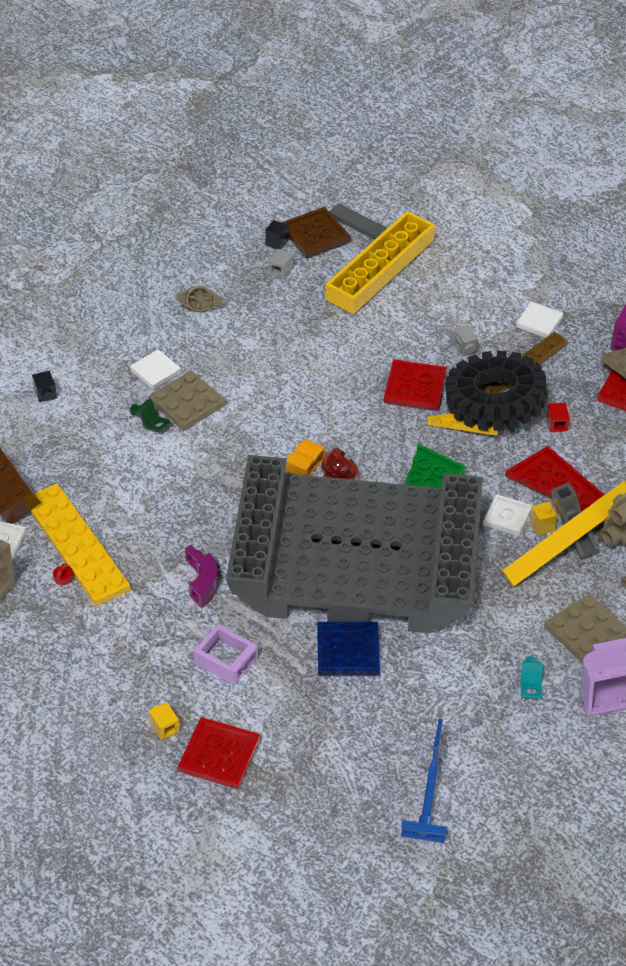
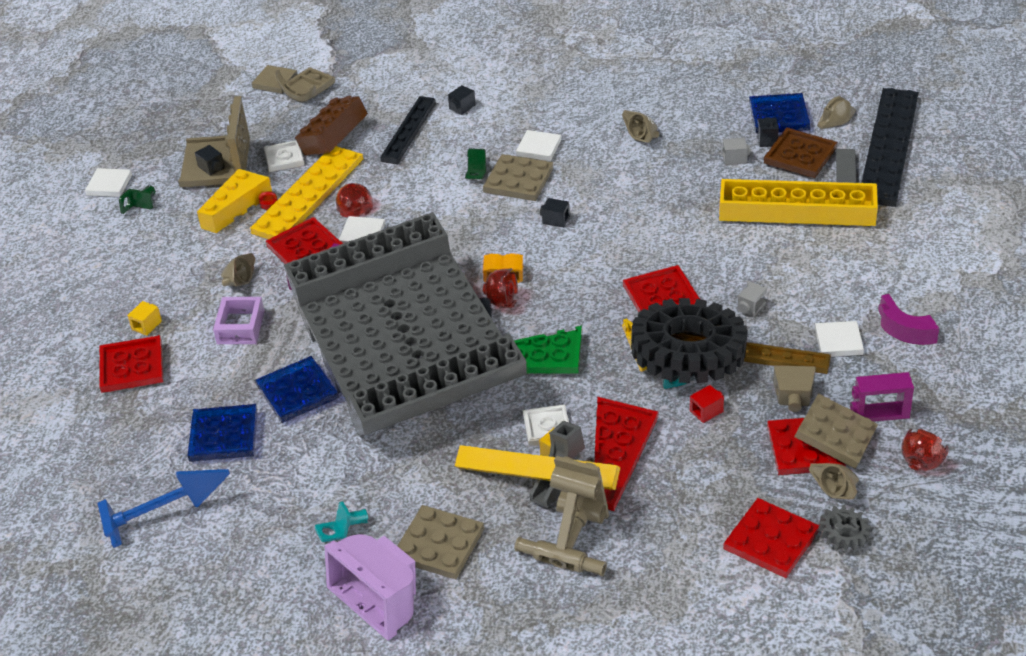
camera: 65 degrees right, 5 degrees down
none -> clear blue plate [187,404,258,462]
none -> yellow wedge [197,169,272,233]
none -> dark tan hat [221,253,255,287]
none -> red plate [266,217,343,264]
none -> clear red cylinder [336,183,373,218]
none -> white tile [339,216,386,244]
none -> black tile [380,96,436,165]
none -> black brick [540,198,570,228]
none -> clear blue plate [749,93,810,134]
none -> dark tan torso [773,365,816,412]
none -> dark tan hat [817,96,856,129]
none -> black plate [861,88,919,207]
none -> magenta arch [878,294,939,345]

